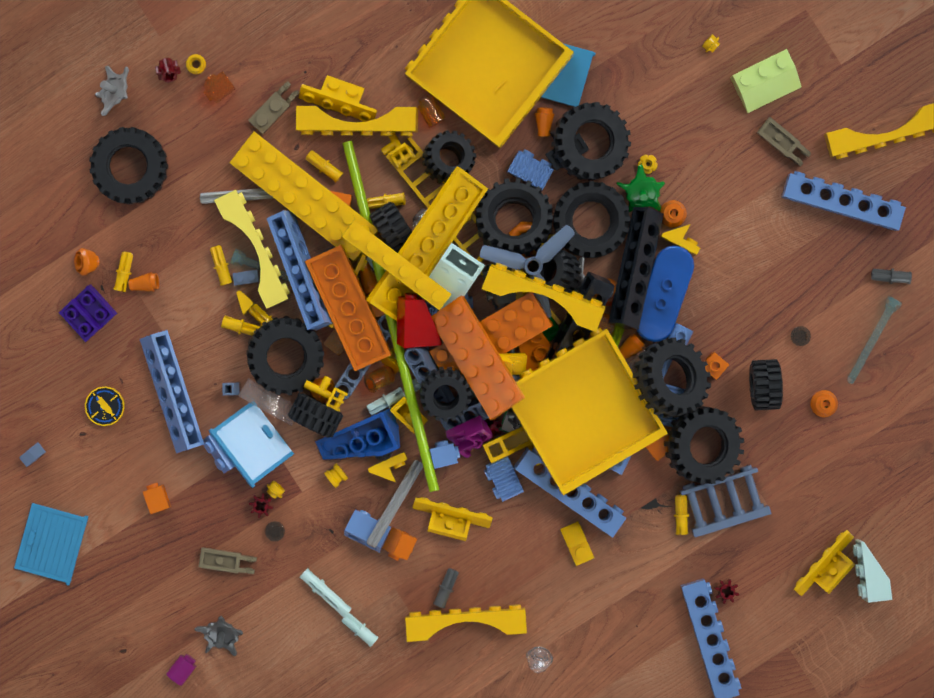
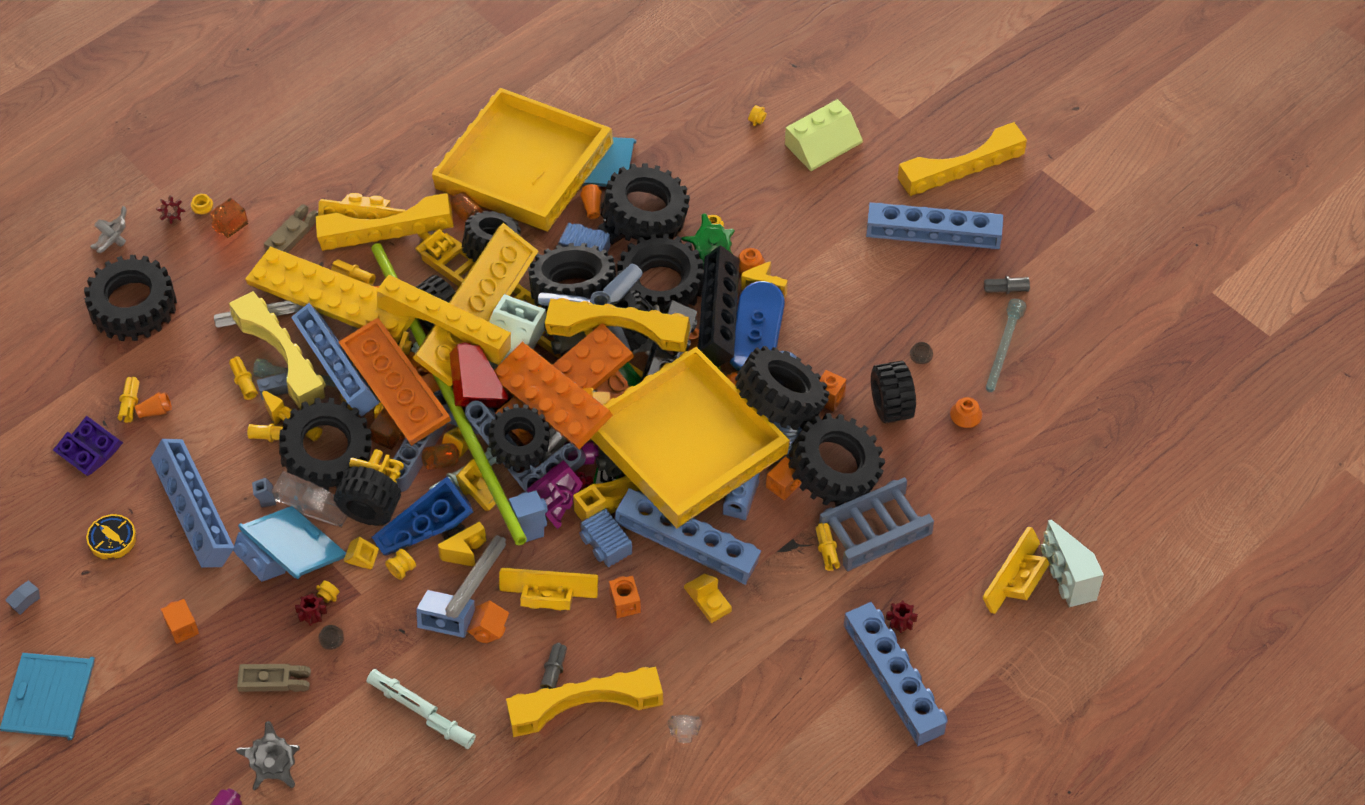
camera: 10 degrees left, 35 degrees down
orange cone [74,248,99,275] -> none
dark tan hinge [756,117,811,167] -> none
none -> yellow slope [344,537,379,570]
none -> orange brick [609,576,641,618]

